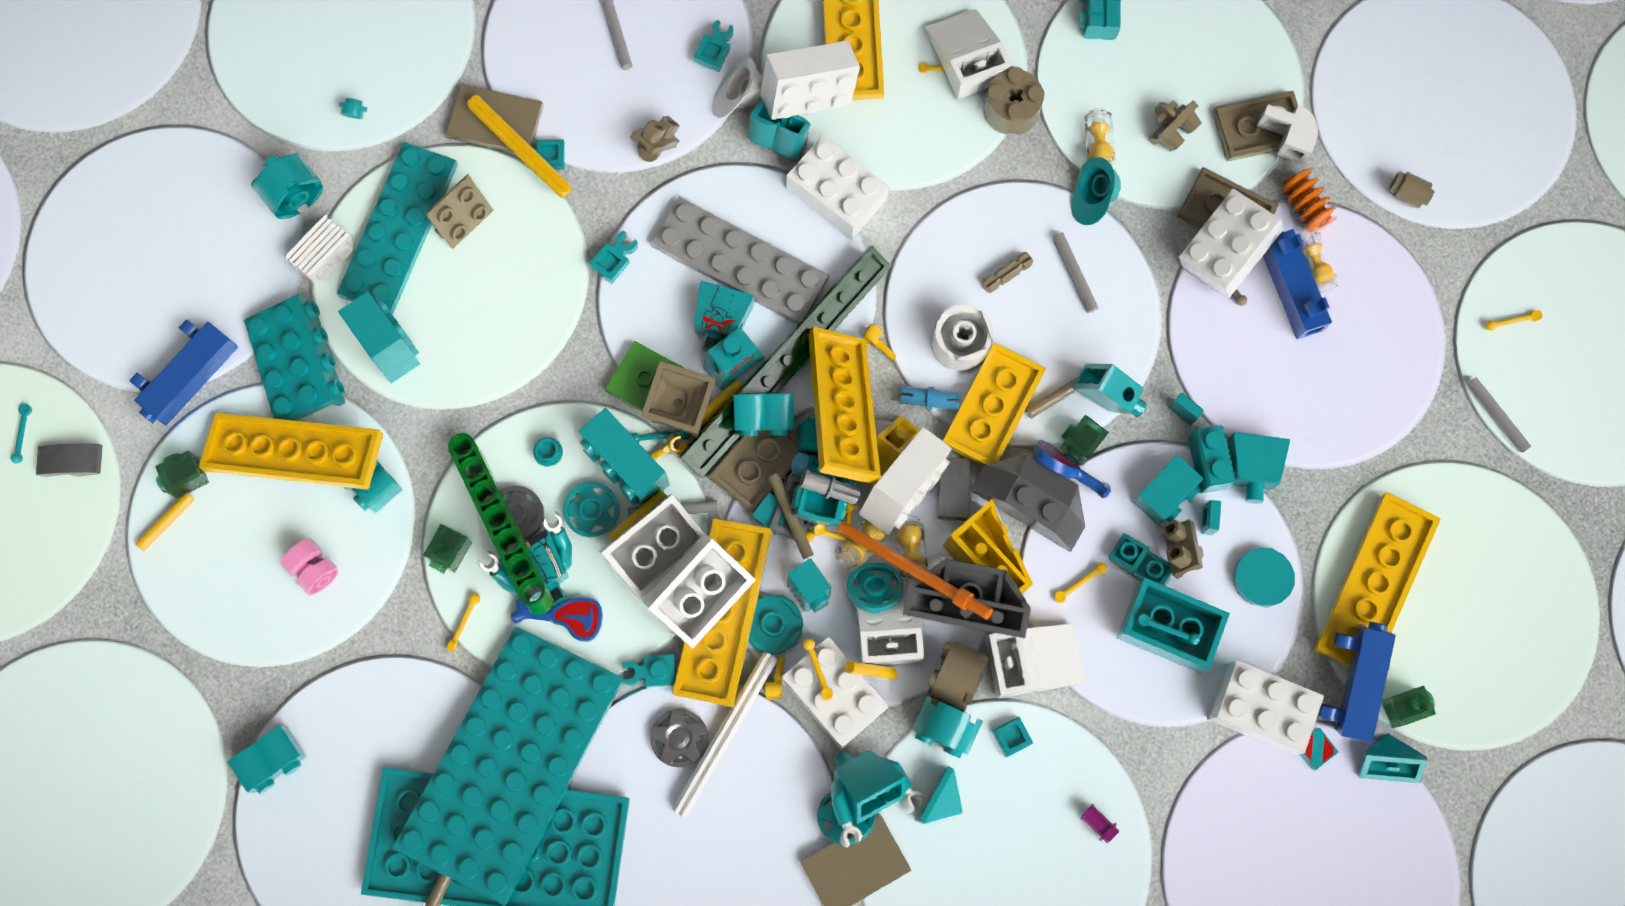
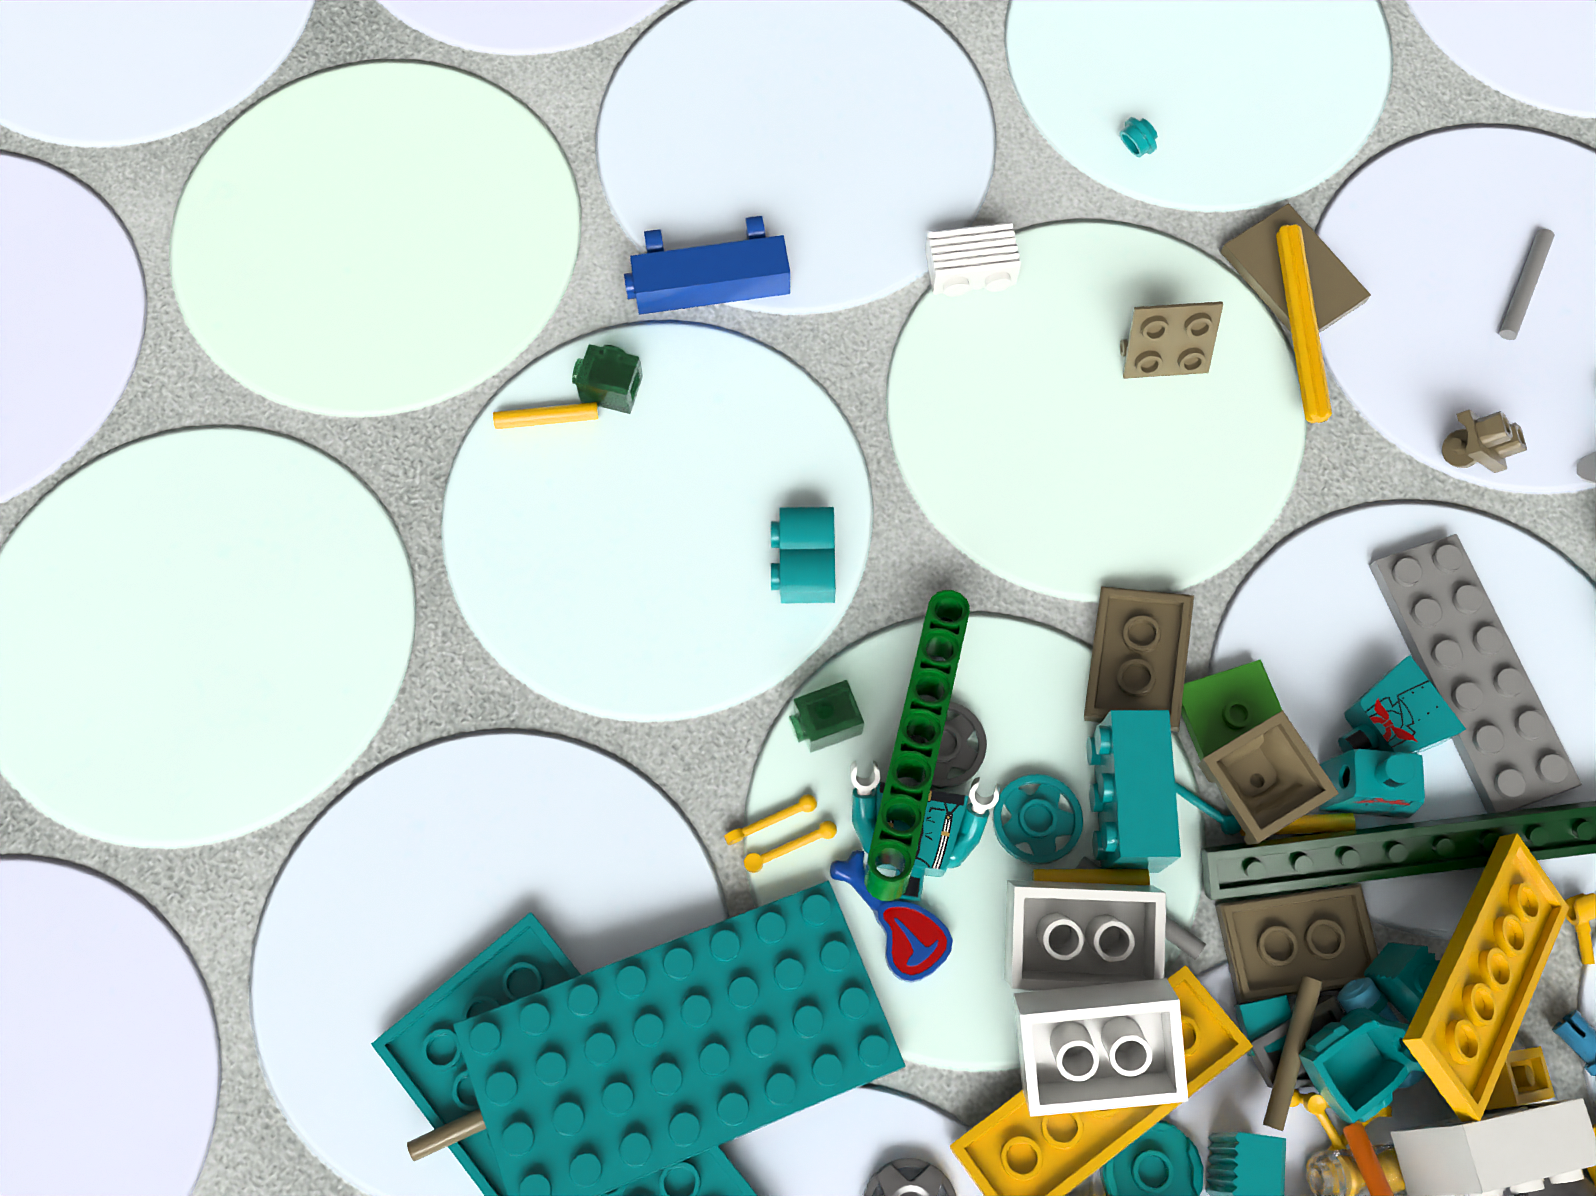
camera: 45 degrees right, 5 degrees down
teal hinge [10,404,32,464] -> none
flat silver slope [36,444,103,477] -> none
yellow plate [199,413,384,490] -> none
teal brick [227,725,307,795] -> none
teal bracket [244,294,345,421] -> none
teal brick [251,153,323,219] -> none
bright pink wheel [280,538,339,596] -> none
teal plate [336,142,458,315] -> none
teal brick [337,291,420,384] -> none
teal plate [533,437,563,467] -> none
teal tile [536,139,565,170] -> none
teal plate [589,230,639,284] -> none
teal plate [623,654,676,688] -> none
yellow hand [650,433,687,460] -> none
teal brick [733,393,794,436] -> none
light grey axle [799,469,860,504] -> none
none -> yellow hinge [744,820,837,873]
none -> dark tan tile [1084,586,1194,732]

